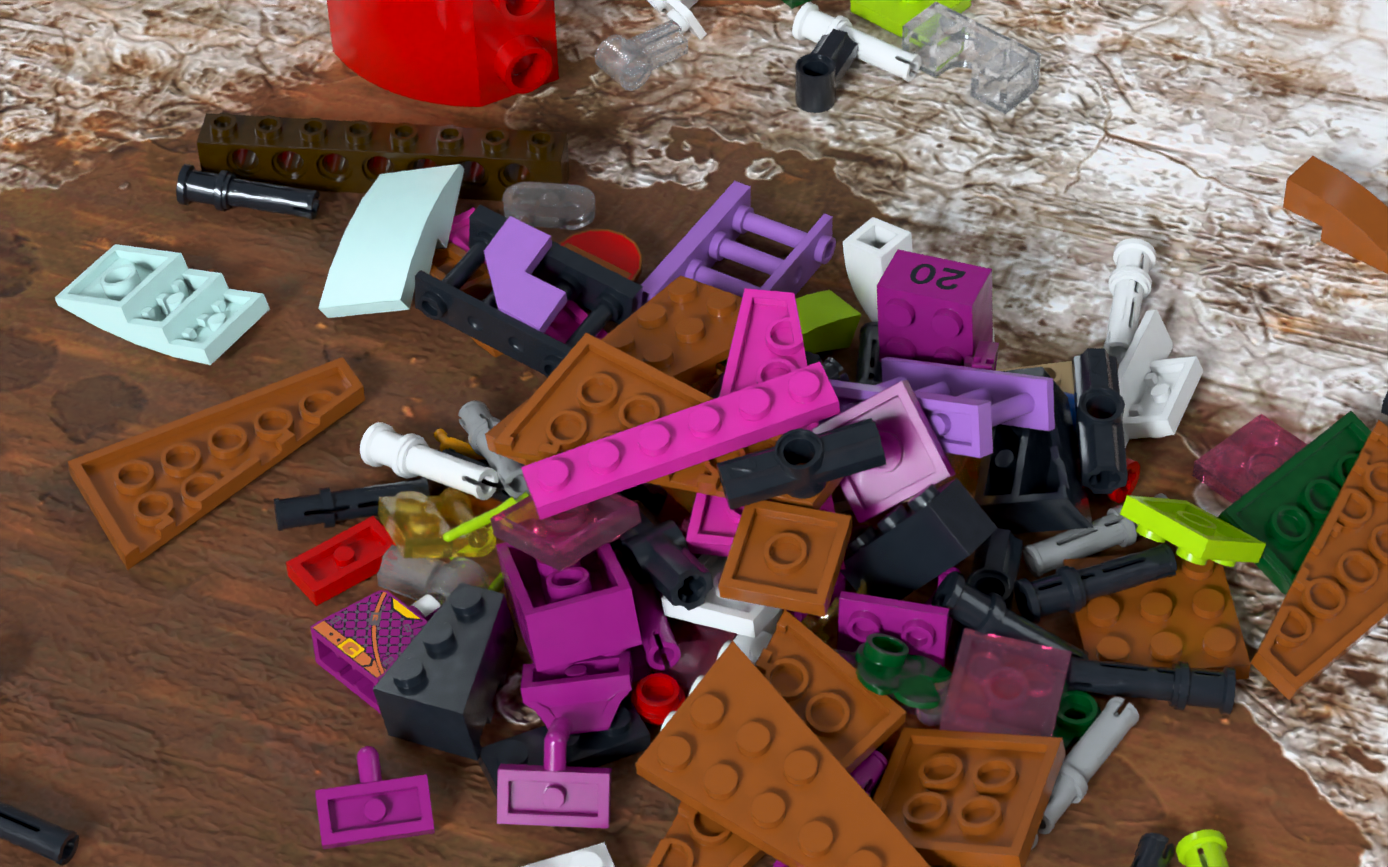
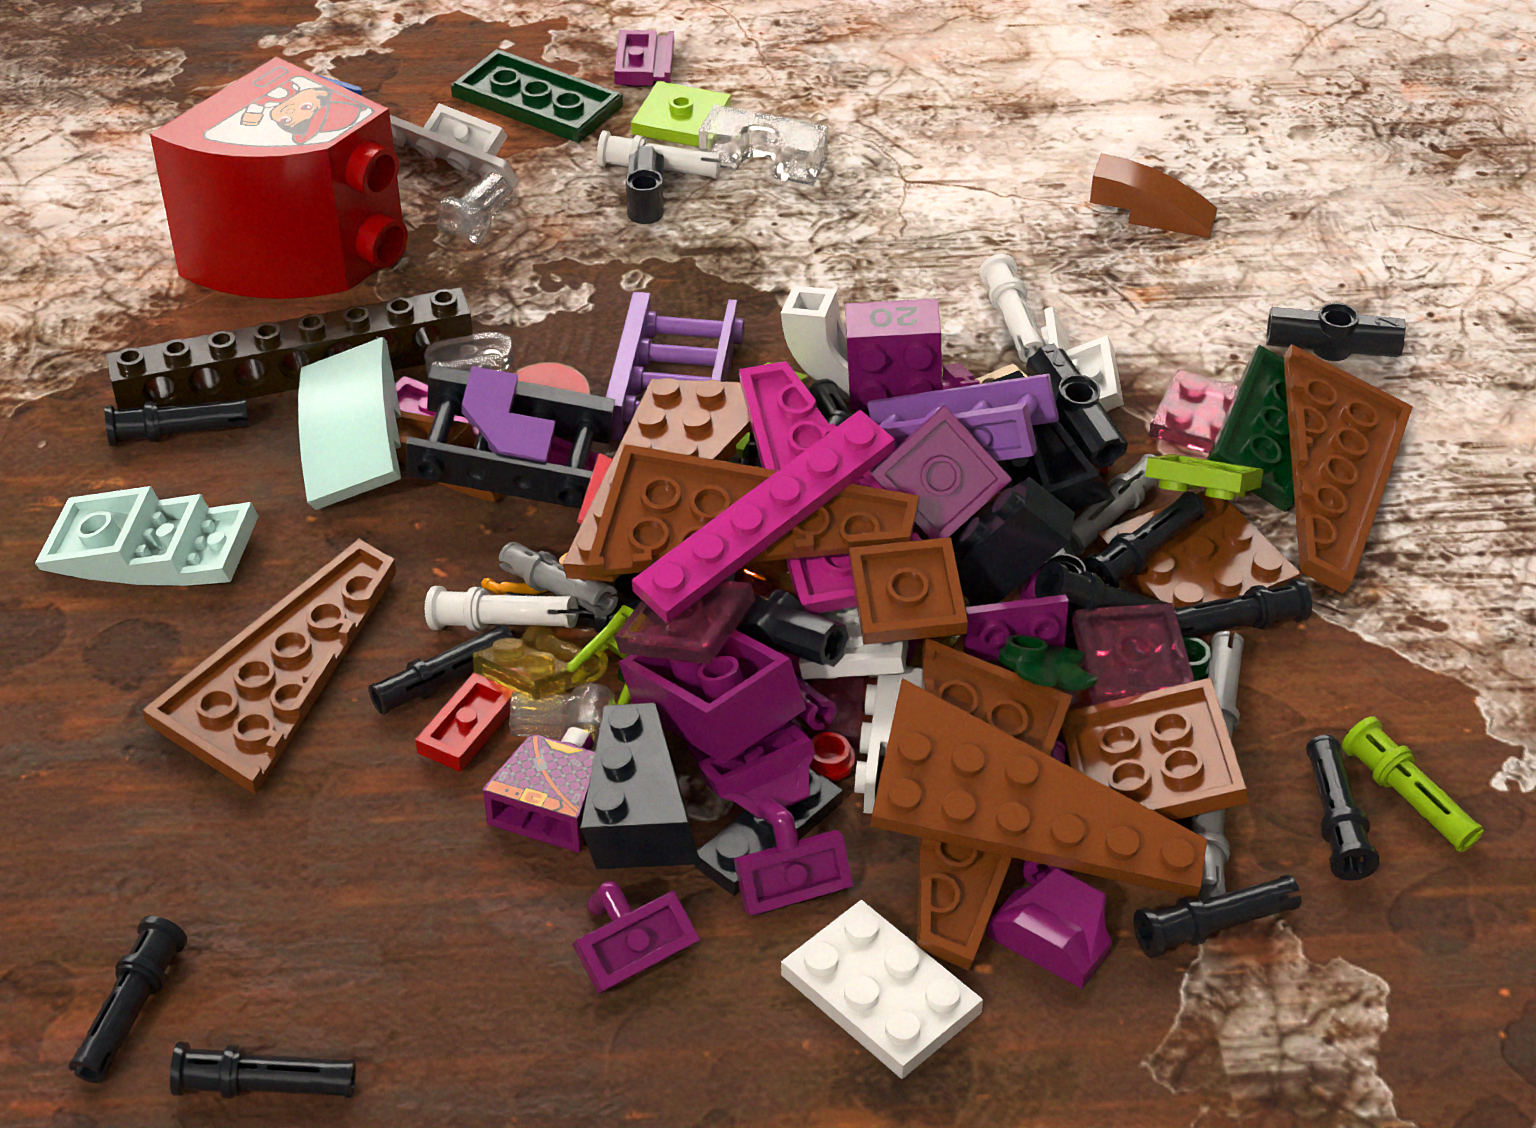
camera: 25 degrees left, 0 degrees up
black piece [716,418,886,510] -> none

